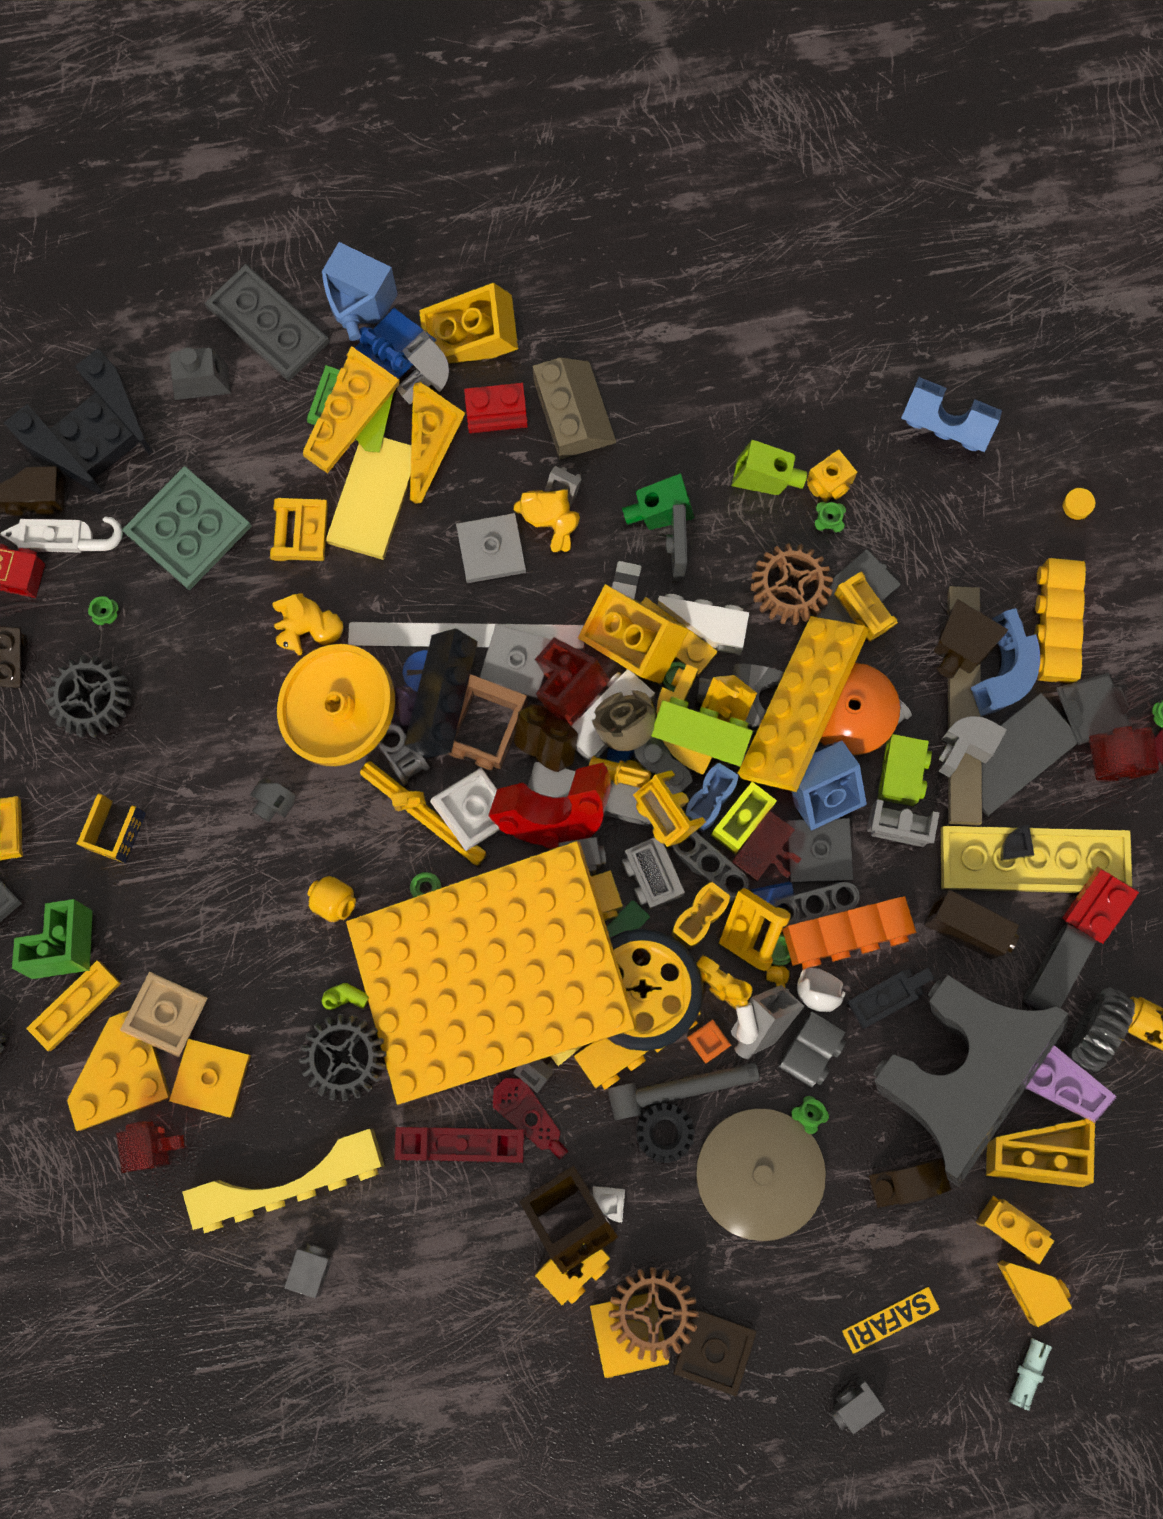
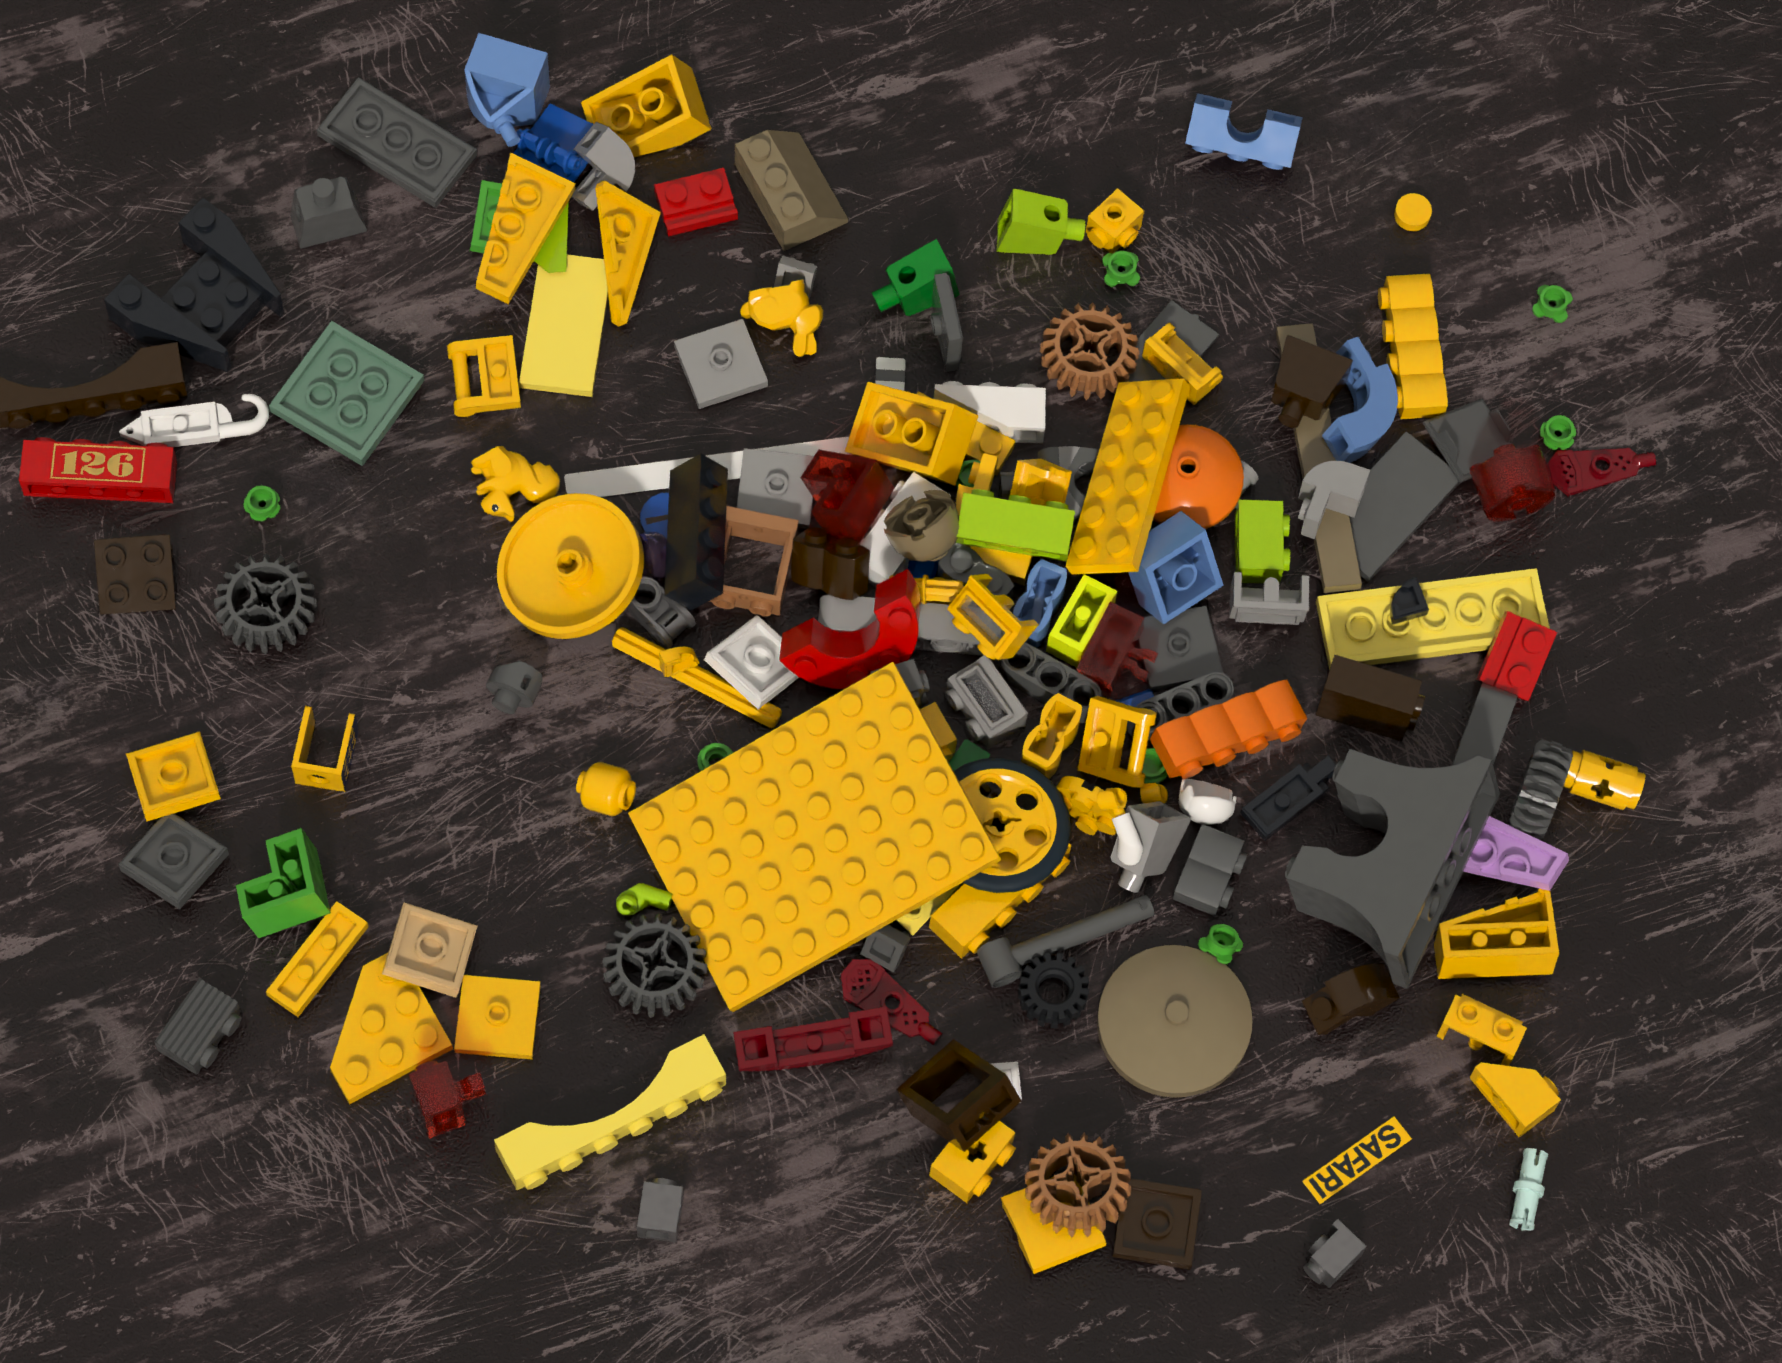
camera: 15 degrees left, 10 degrees down
orange tile [687,1019,731,1064] -> none

